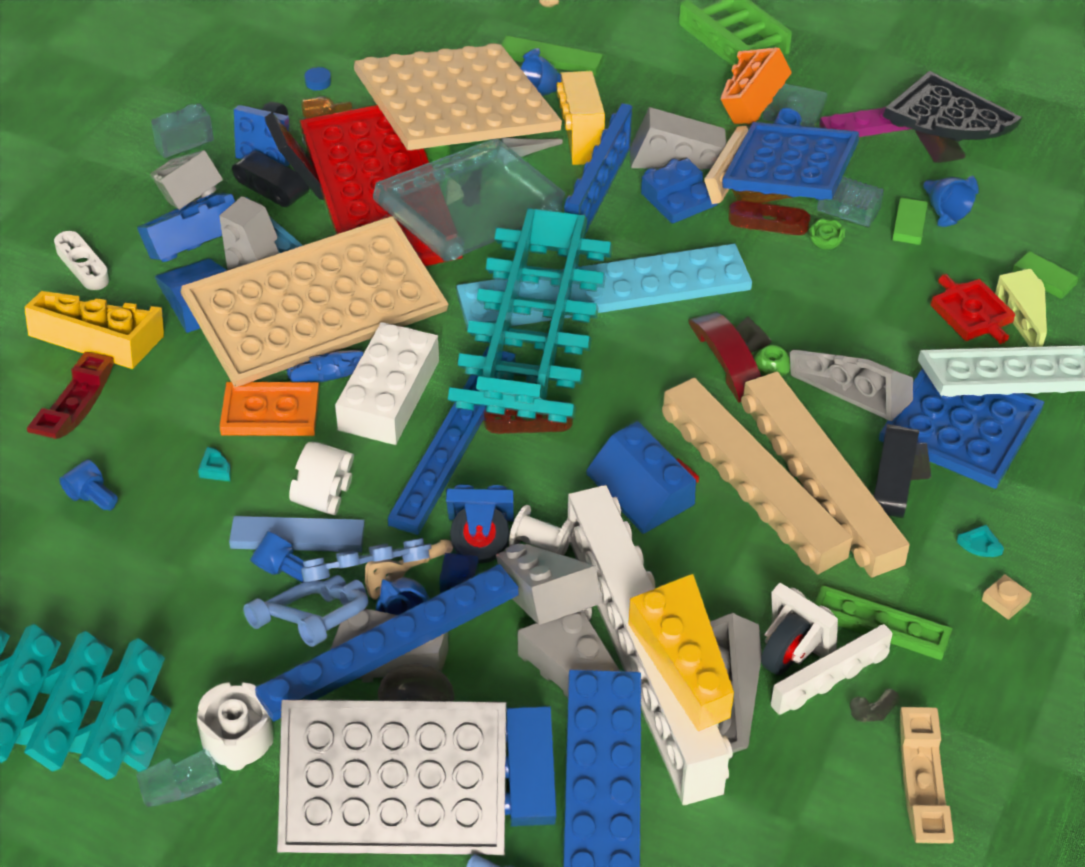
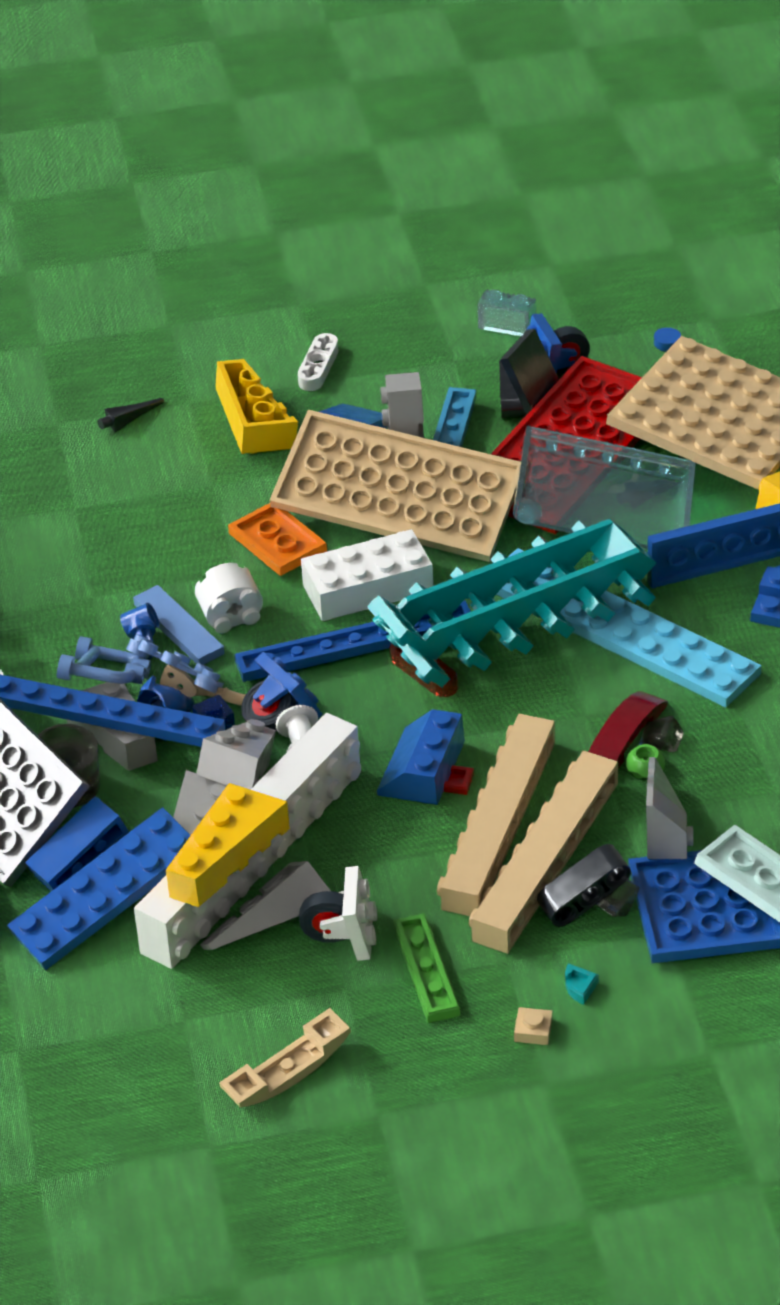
camera: 55 degrees right, 5 degrees down
dark red slope [27,351,114,439] -> none
blue axle [59,459,118,511] -> none
wedge [137,193,235,262] -> none
light grey wedge [150,150,223,210] -> none
teal tile [198,447,231,482] -> none
blue hinge [286,350,363,383] -> none
clear orange piece [301,96,352,119] -> none
light grey piece [492,138,563,163] -> none
white plate [771,624,893,715] -> none
clear smoke arm [850,689,900,722] -> none

